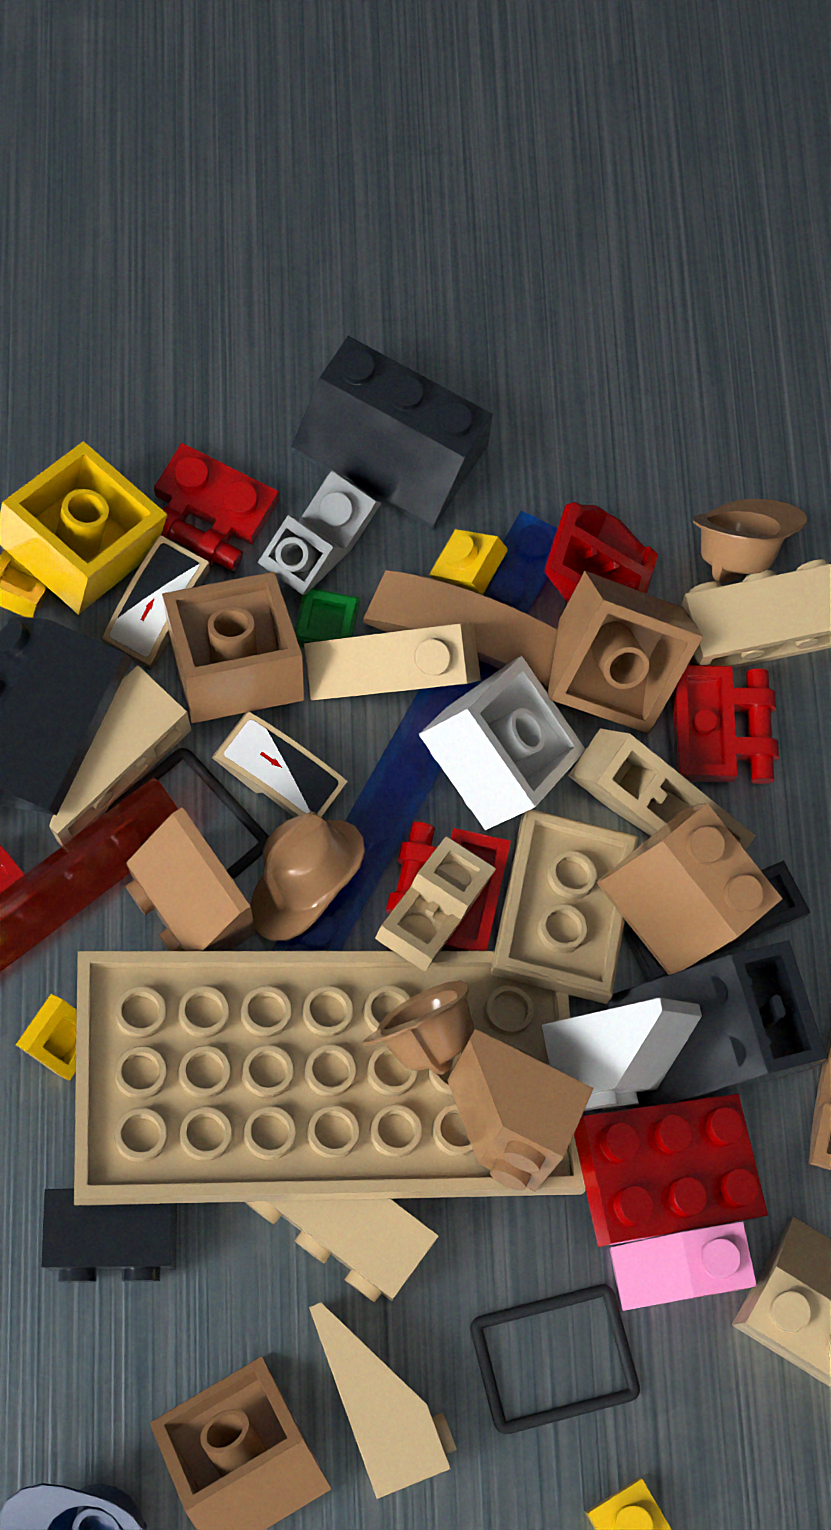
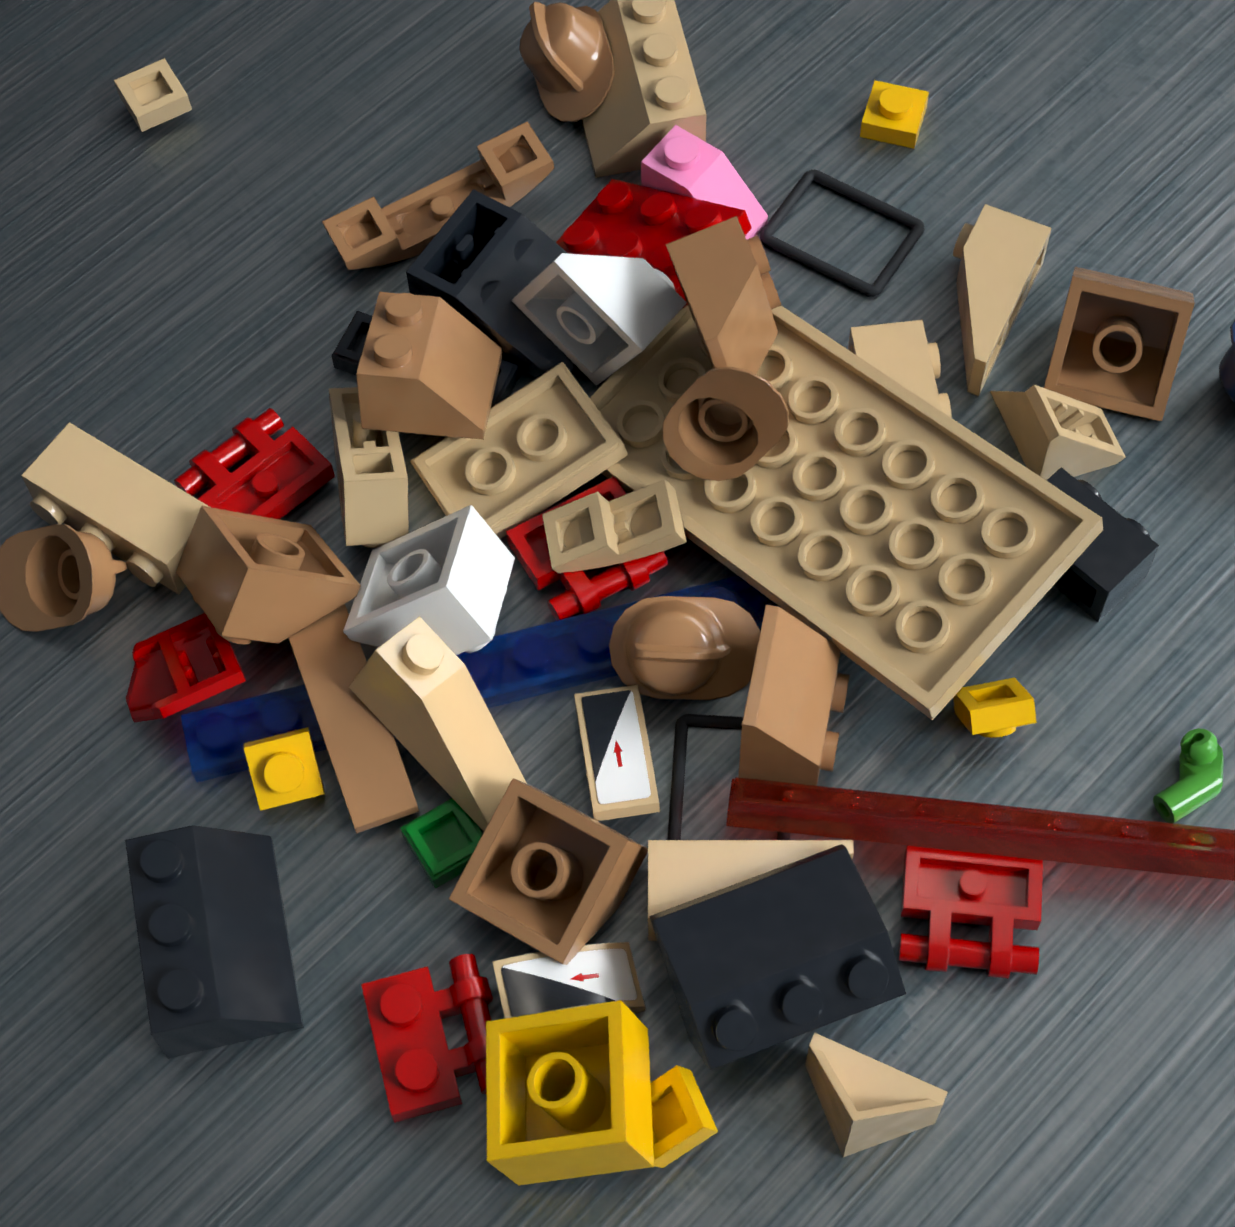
camera: 125 degrees left, 10 degrees down
light grey slope [257,470,382,595] -> none
none -> tan slope [990,385,1126,480]

